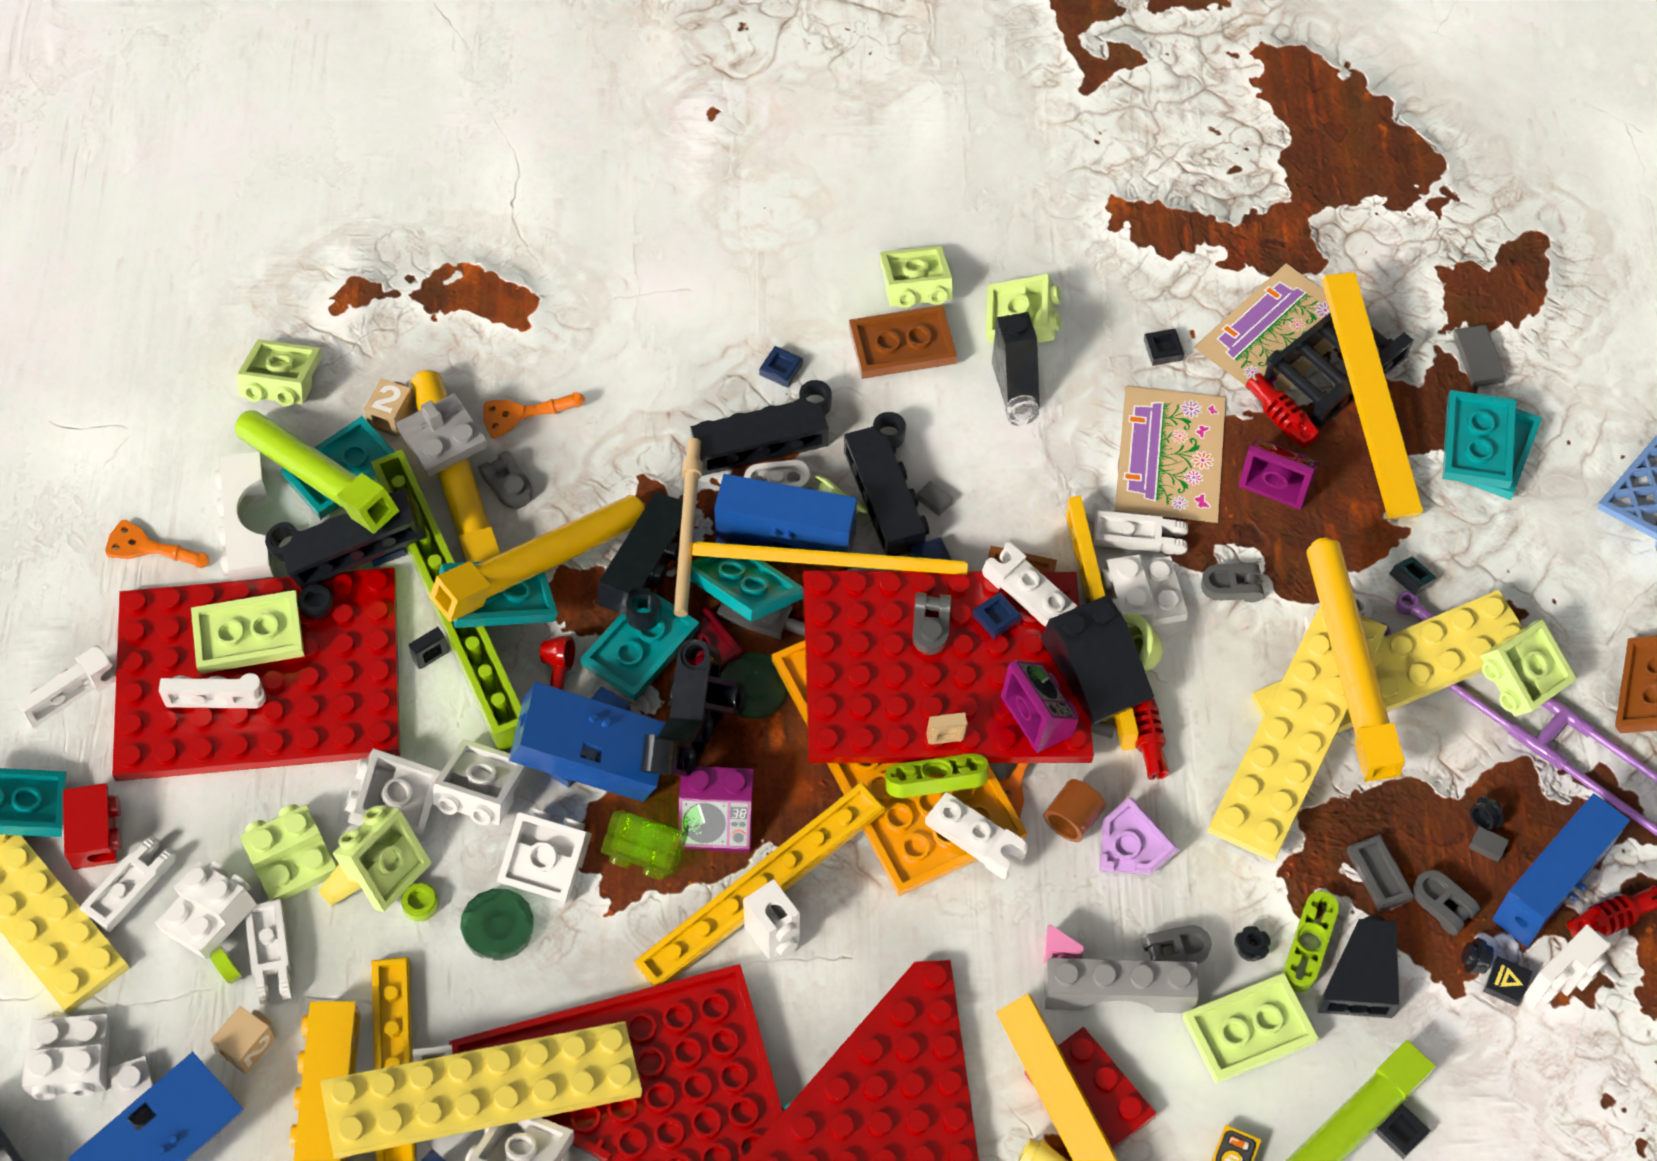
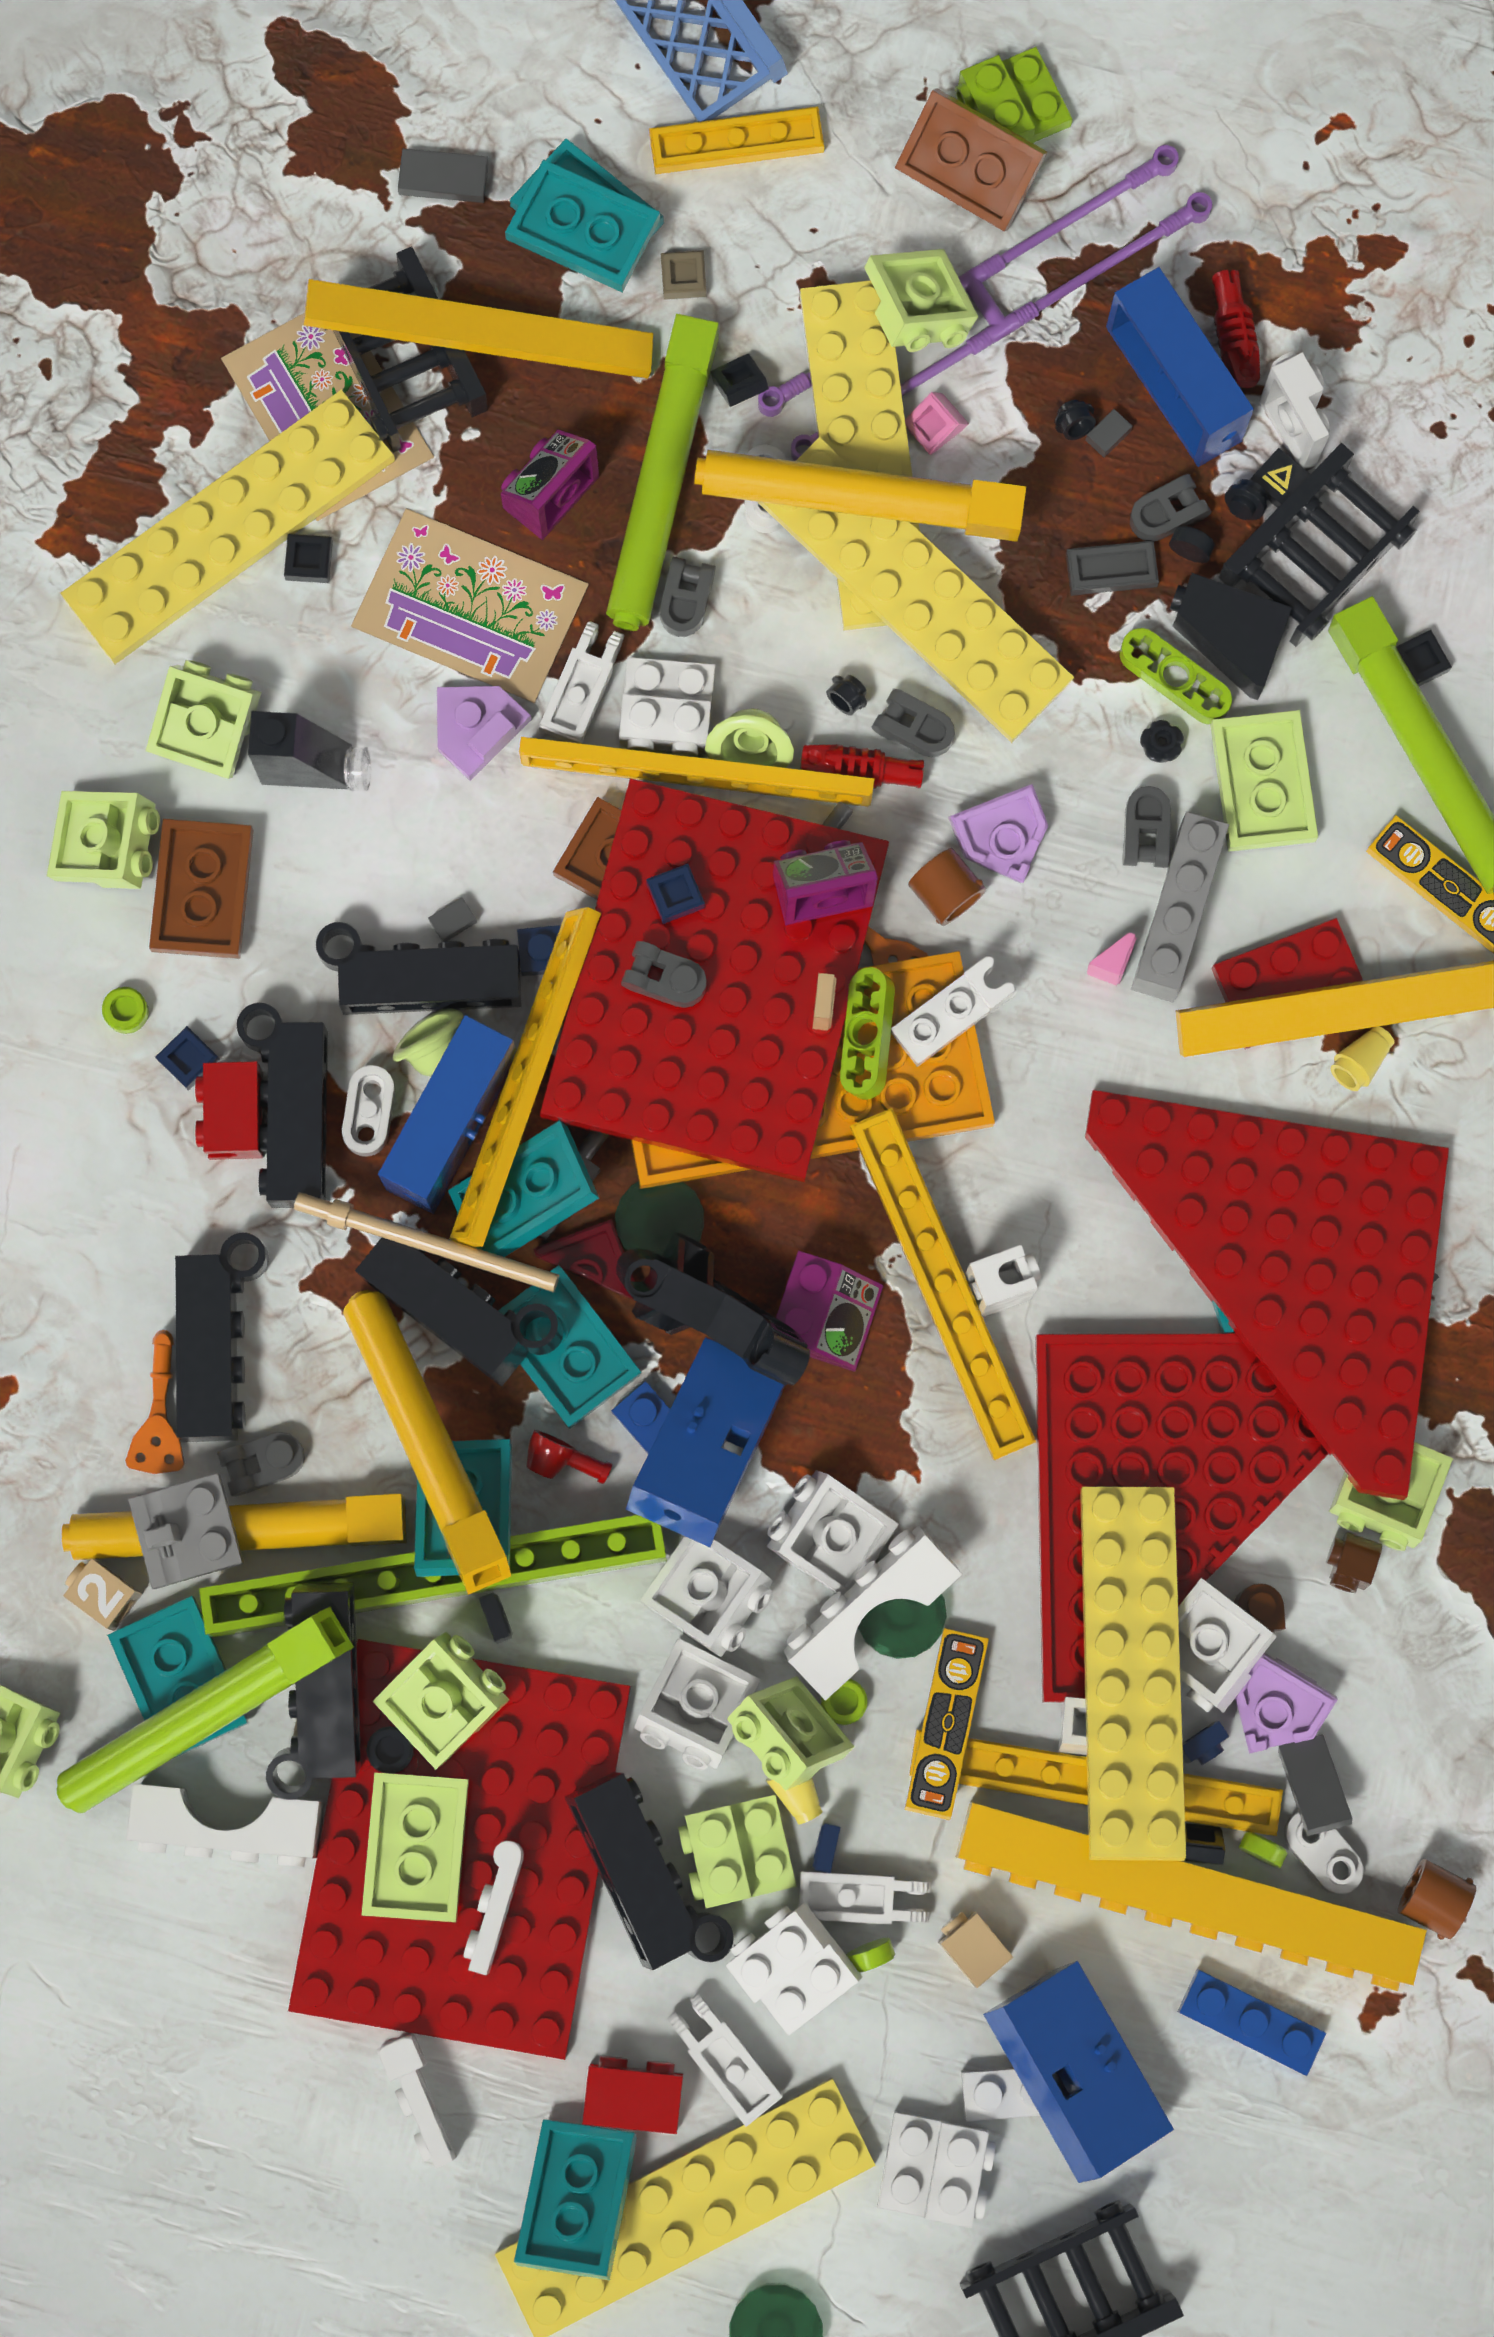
camera: 75 degrees left, 20 degrees up
orange piece [105,520,210,568] -> none
clear neon green brick [601,810,688,880] -> none
white plate [982,542,1077,627] -> none
black slope [1041,594,1154,725] -> none
red hinge [1245,373,1319,448] -> none
none -> light yellow plate [60,389,395,665]
none -> lime tile [102,987,149,1034]
none -> black hinge [175,1233,269,1442]
none -> red brick [195,1061,263,1160]
none -> yellowish green plate [373,1632,509,1770]
none -> lavender plate [437,686,532,781]
none -> black hinge [565,1772,734,1970]
none -> lime brick [606,314,719,631]
none -> yellow tile [649,106,824,175]
none -> dark tan tile [661,250,707,300]
none -> white arch [784,1525,962,1701]
none -> dark blue tile [812,1823,841,1873]
none -> black plate [826,675,867,716]
none -> dark grey plate [871,689,955,757]
none -> tile [904,1628,989,1820]
none -> bright pink slope [905,392,969,455]
none -> black tile [1169,526,1215,563]
none -> black fence [1219,443,1420,647]

